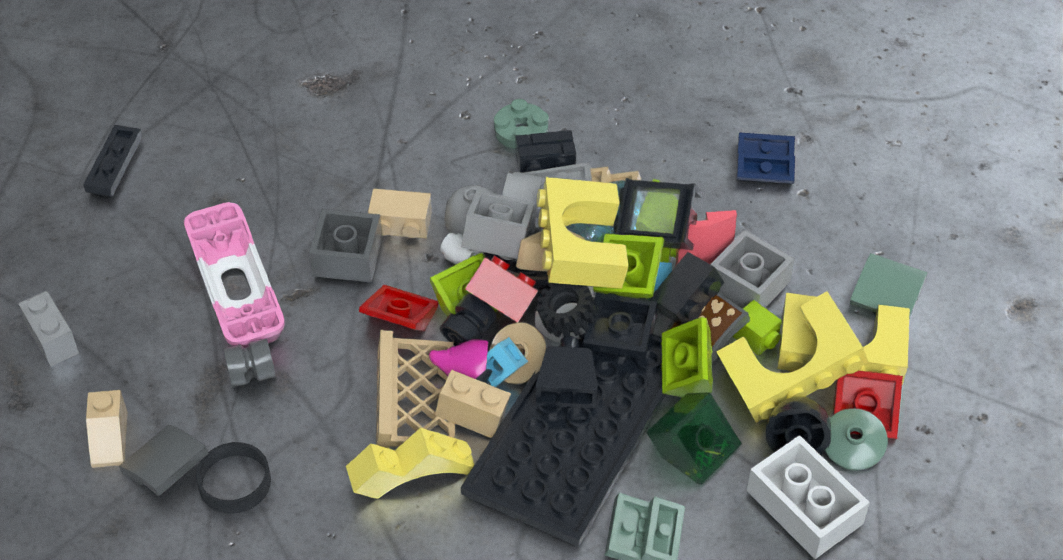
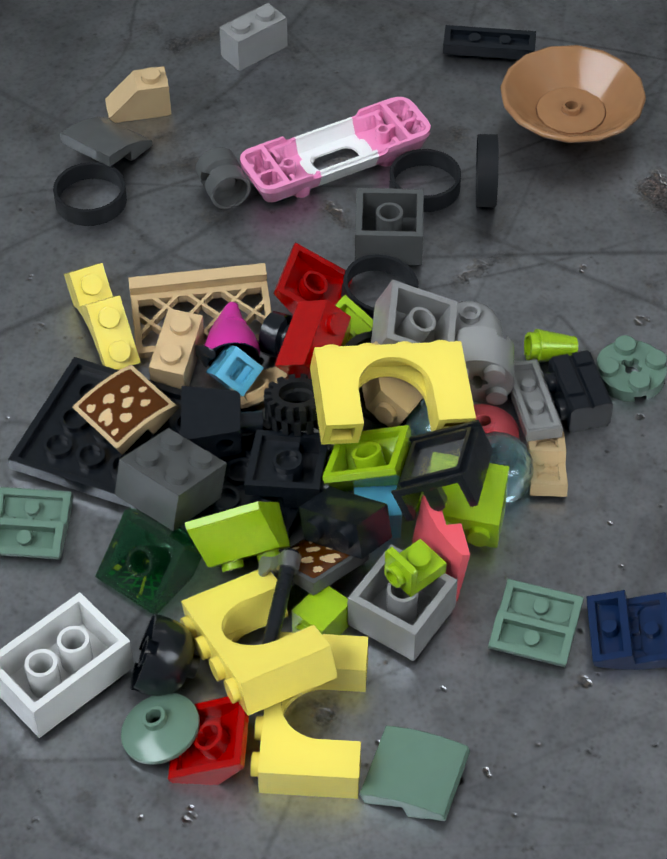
camera: 85 degrees right, 0 degrees up
tan brick [368,189,432,239] -> none
none -> slope [72,365,179,455]
none -> dark grey brick [115,428,227,531]
none -> black piece [258,548,301,644]
none -> black tyre [341,254,419,319]
none -> lime bracket [384,539,447,597]
none -> black tyre [389,149,461,212]
none -> black tyre [476,134,499,207]
none -> sand green slope [488,579,584,668]
none -> medium nougat dish [500,45,646,143]
none -> lime cone [524,329,578,363]

